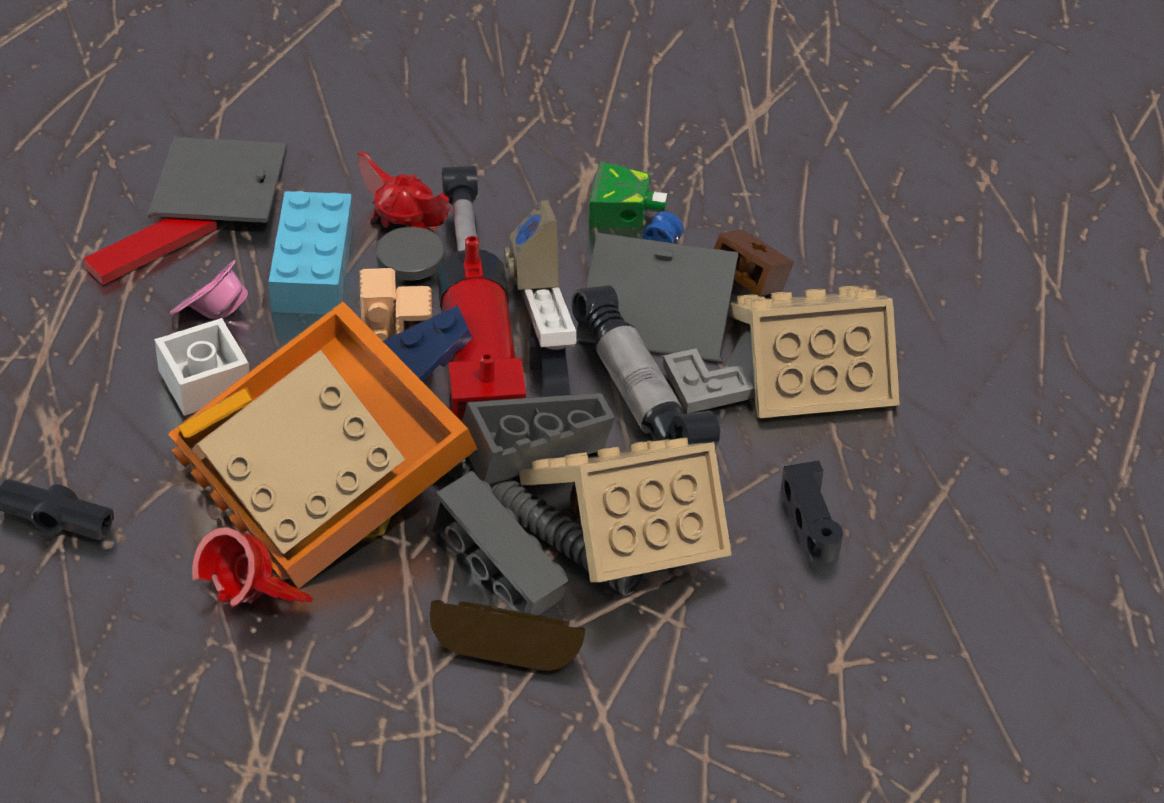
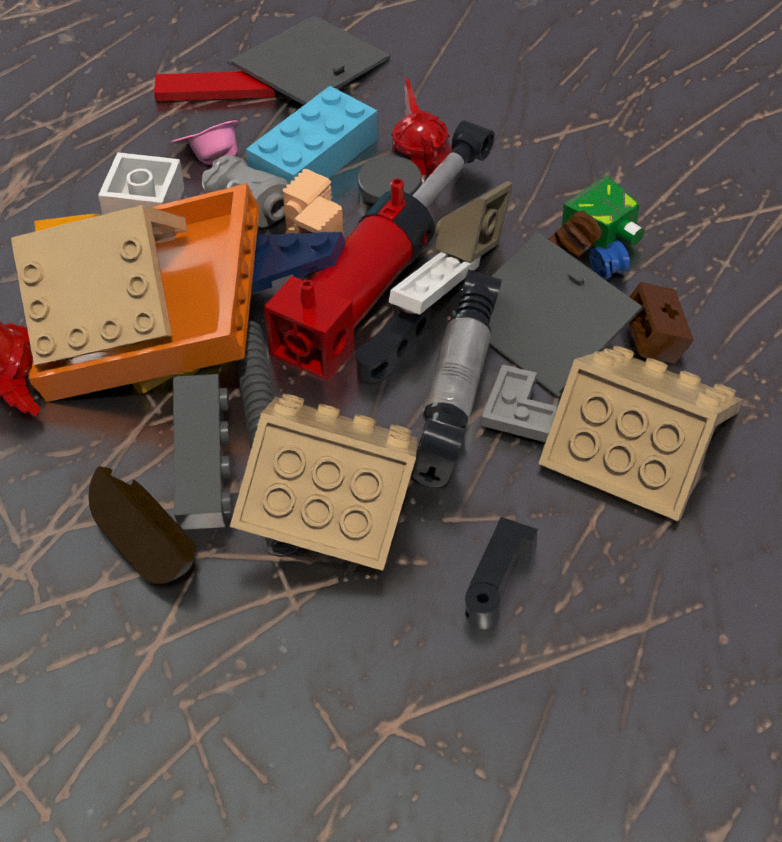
camera: 40 degrees right, 5 degrees up
dark grey wedge [462,393,615,484] -> none
none -> light grey animal [202,155,289,229]
none -> reddish brown gear [549,210,602,259]

